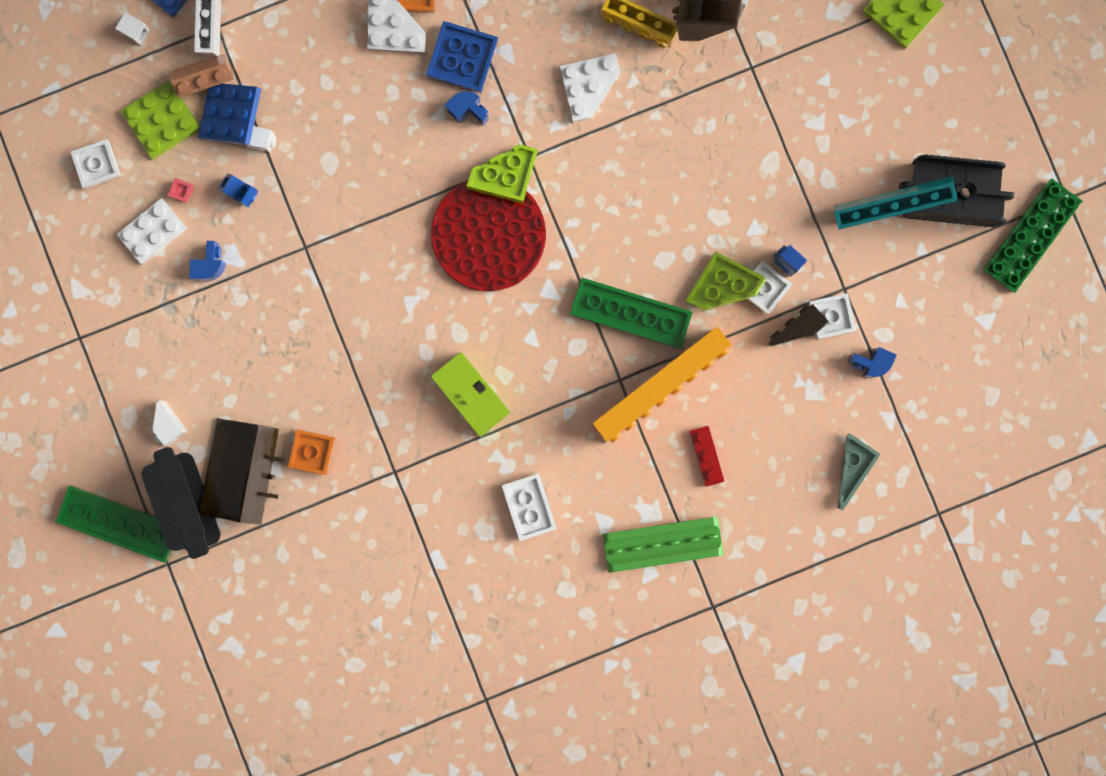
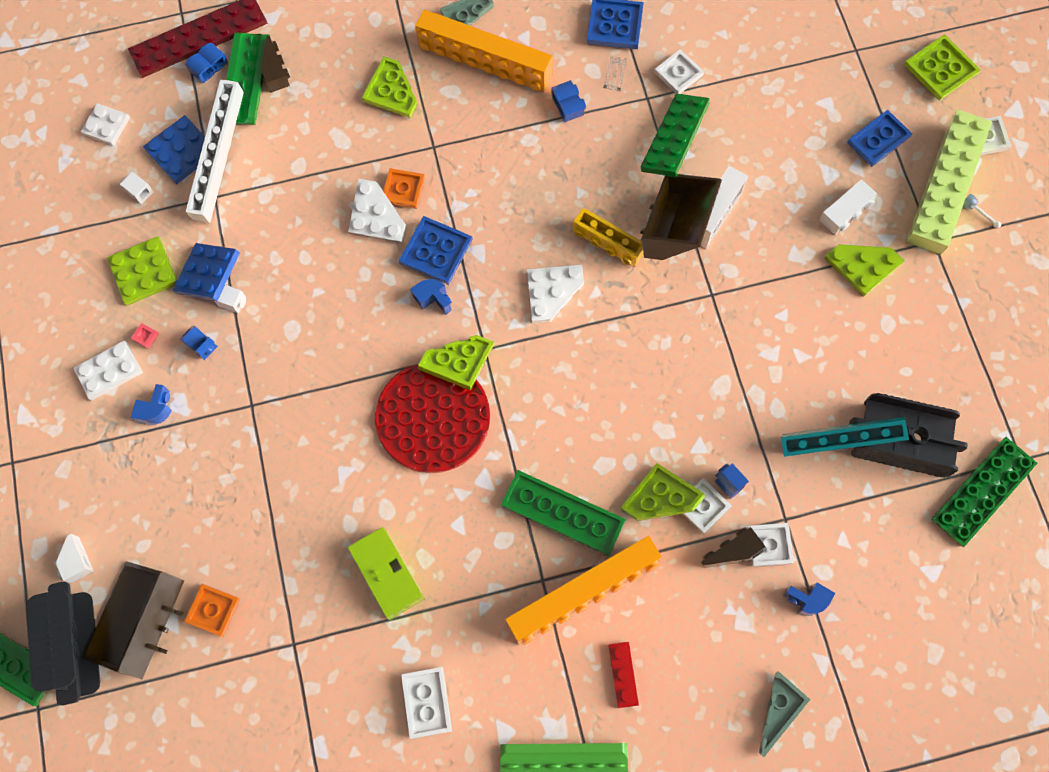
camera: 10 degrees right, 15 degrees down
white plate [70,139,121,189] -> none
nougat brick [170,53,234,98] -> none

